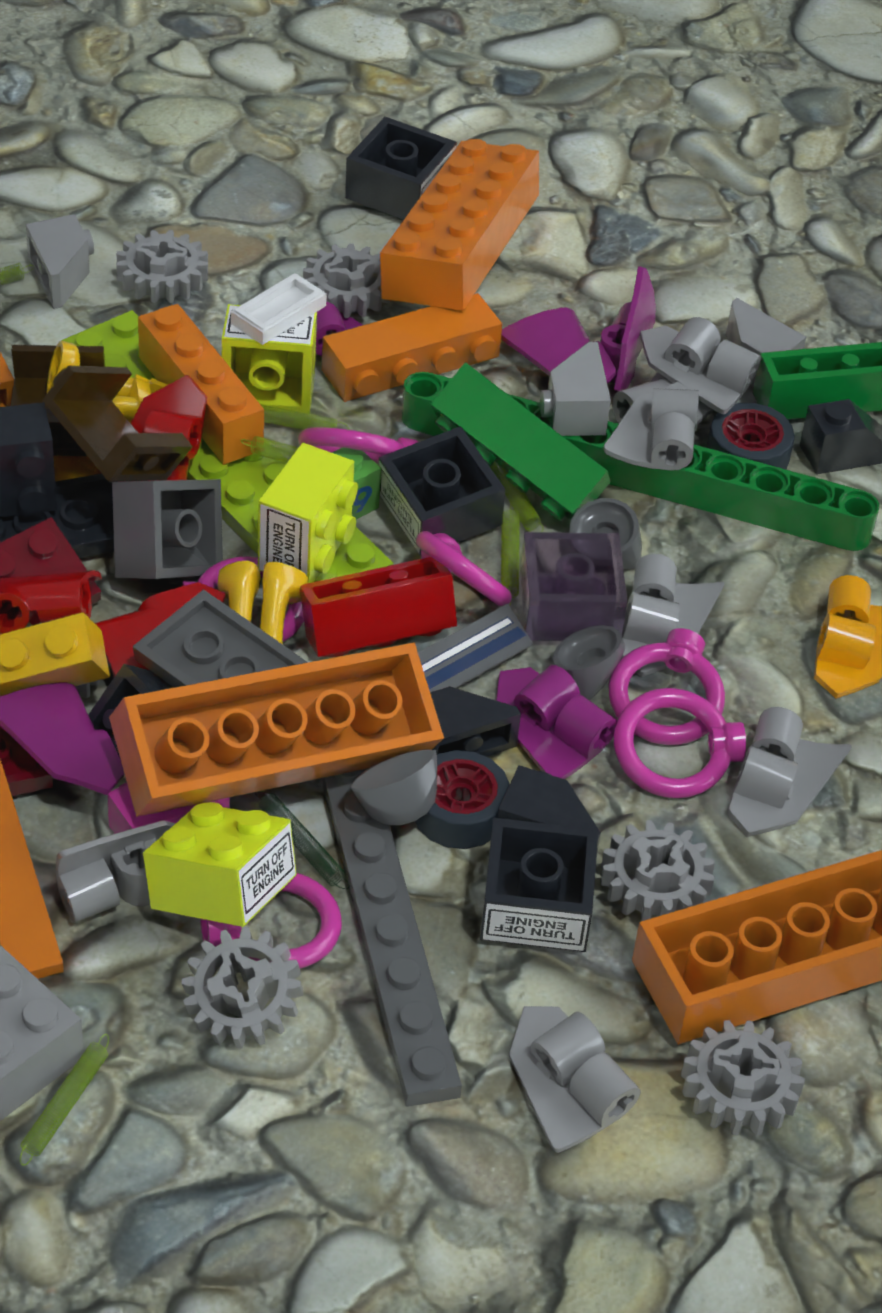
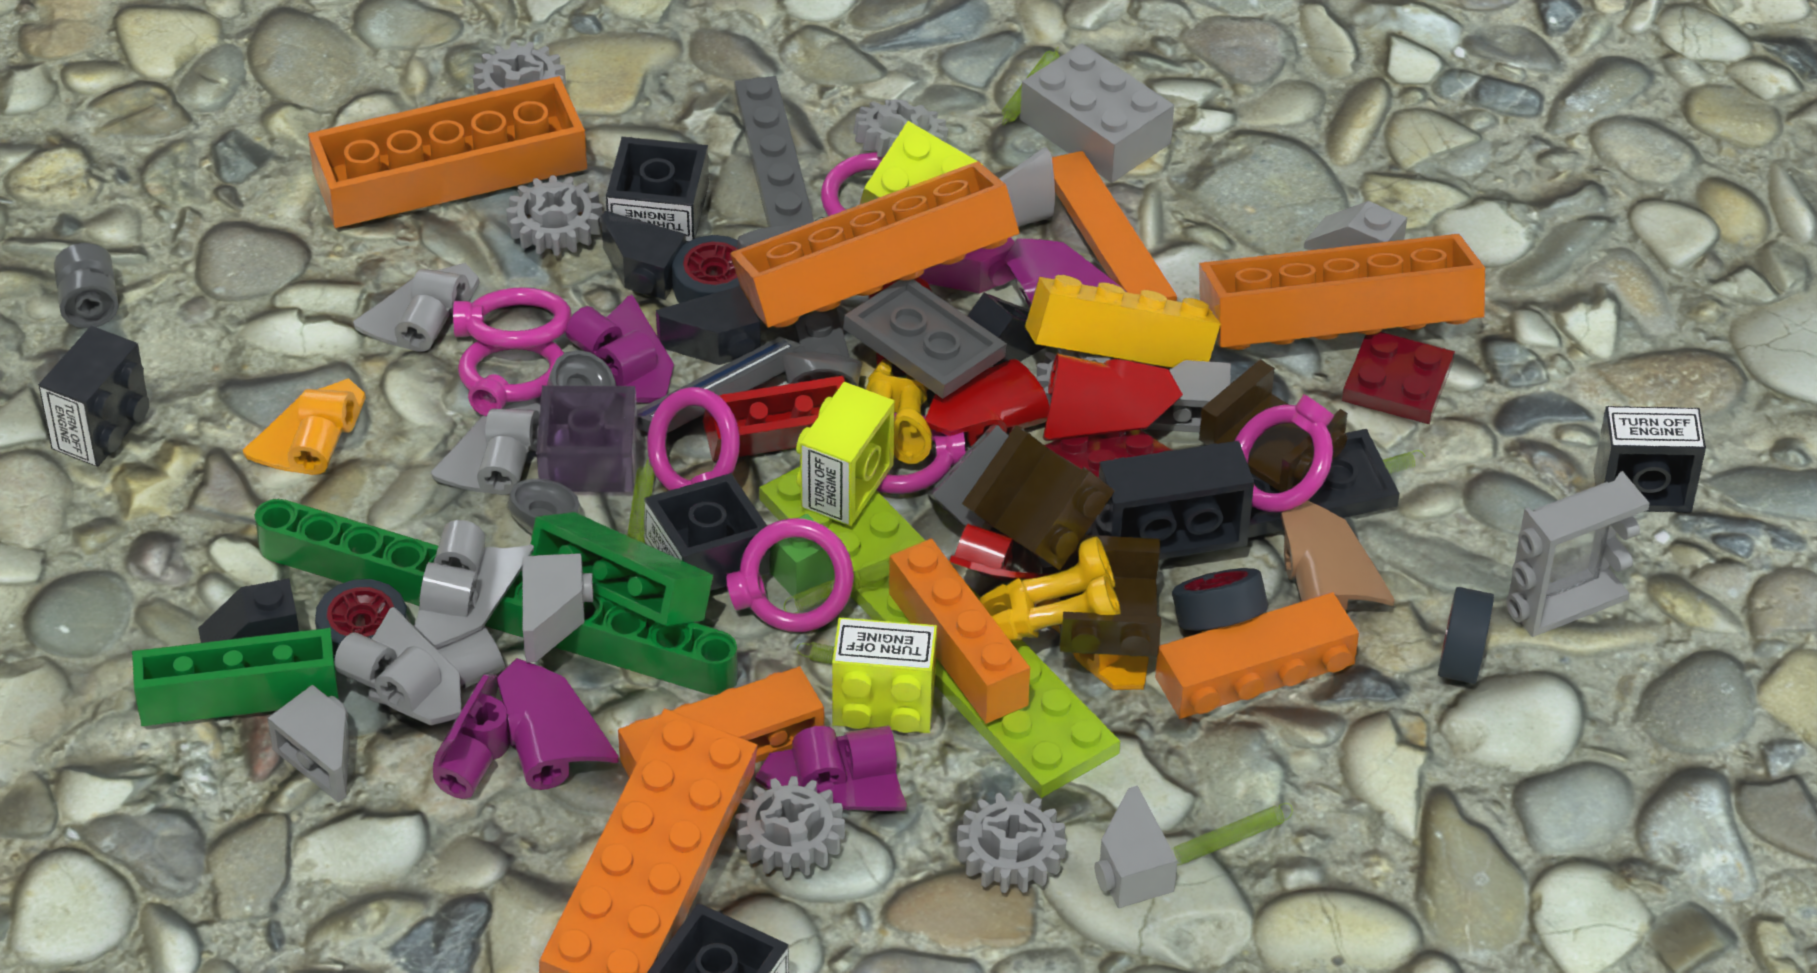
camera: 175 degrees left, 0 degrees up
white tile [231,273,327,345] -> none
light grey panel [509,1006,641,1153] -> none
none -> dark grey piece [782,352,862,387]

